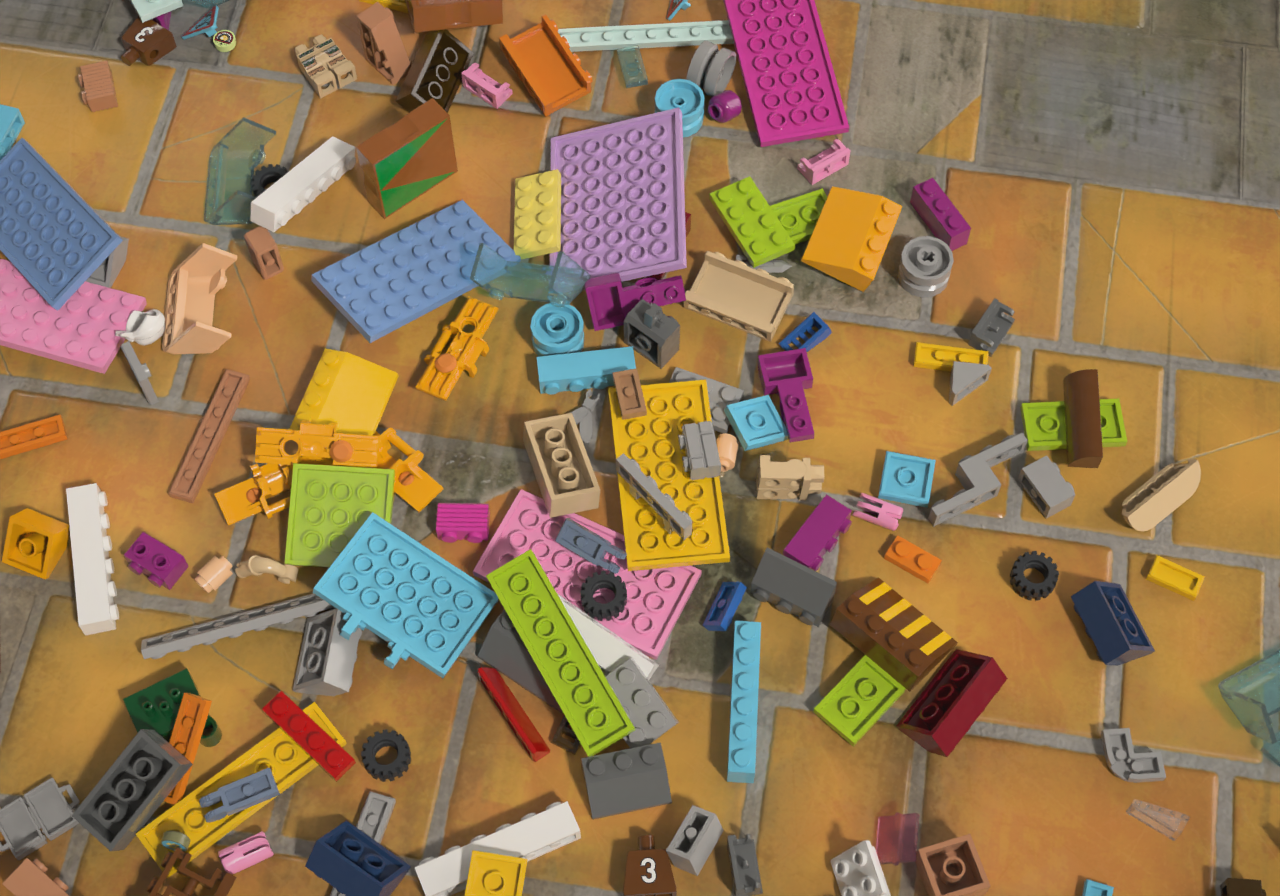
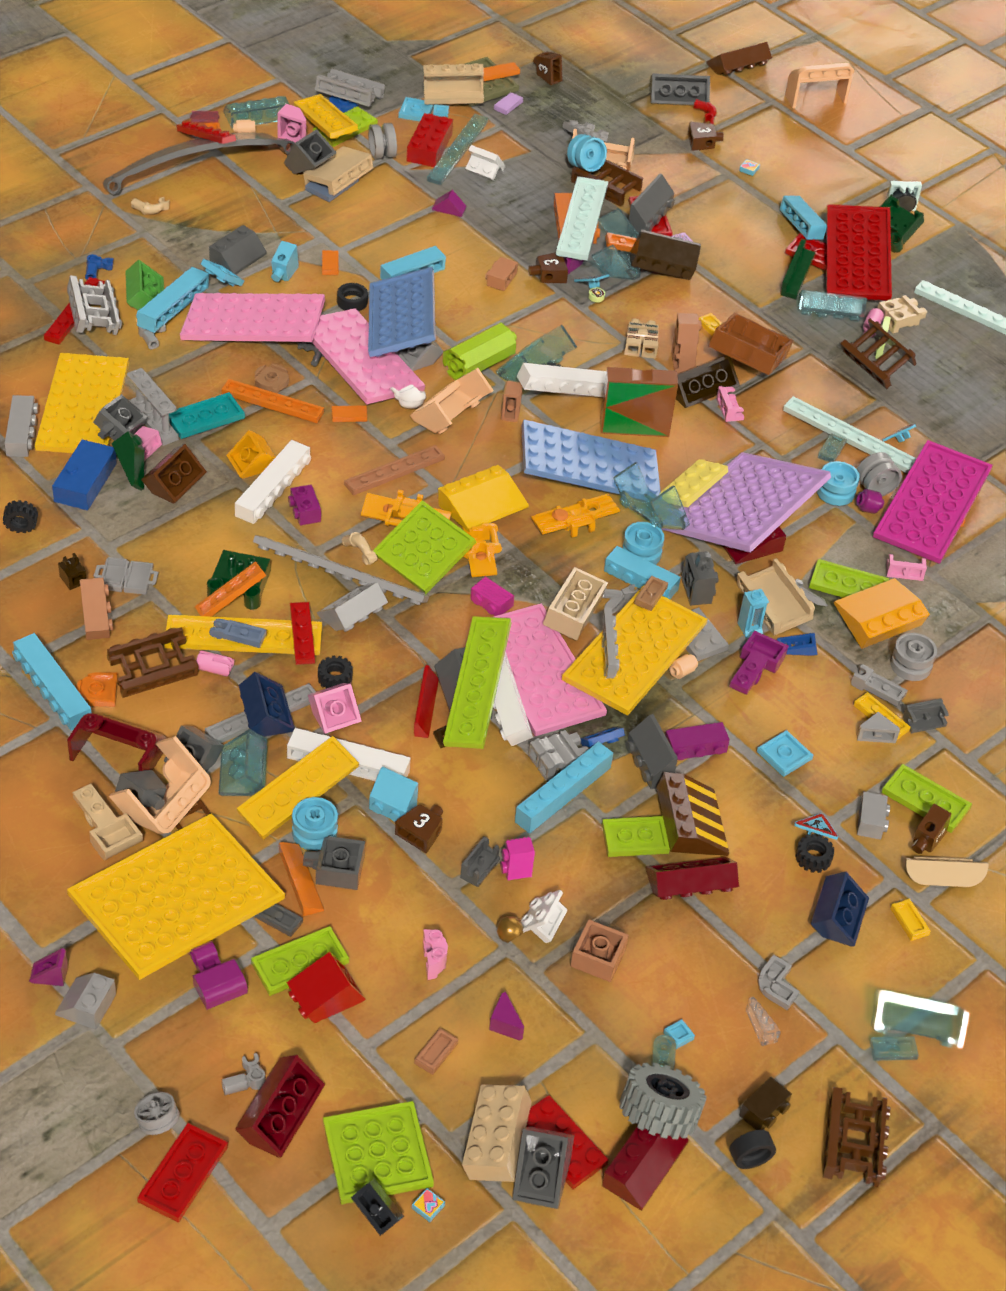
camera: 35 degrees right, 15 degrees down
dark grey brick [72,729,193,851] -> none
light grey plate [121,341,159,405] -> none
olive tile [161,830,190,852] -> none
light nougat brick [194,556,233,594] -> none
light orange piece [255,420,379,468] -> none
medium azure hinge [313,512,499,678] -> none
orange panel [499,14,593,117] -> none
sand blue hinge [555,518,627,574] -> none
black tyre [581,571,627,621] -> none
dark grey slope [581,742,672,820] -> none
magenta plate [585,273,686,331] -> none
light grey plate [606,658,679,748] -> none
light grey brick [666,805,724,876] -> none
light grey brick [678,421,721,480] -> none
lime plate [709,176,795,268] -> none
medium azure plate [724,395,788,451] -> none
tan hips [756,455,824,501] -> none
bright pink arm [852,493,903,531] -> none
clear pink piece [876,812,919,866] -> none
orange plate [884,535,942,584] -> none
magenta brick [910,178,971,251] -> none
light grey bracket [928,433,1028,527] -> none
reddish brown brick [1063,369,1103,468] -> none
none -> bright pink slope [308,683,361,733]
none -> orange tile [332,405,367,422]
none -> medium azure slope [369,767,418,822]
none -> lime brick [442,322,517,380]
none -> dark pink brick [500,837,535,880]
none -> light grey hips [528,730,588,782]
none -> medium azure window [738,589,769,638]
none -> piece [794,813,838,840]
none -> light grey plate [851,664,908,707]
none -> reddish brown torso [912,803,952,854]

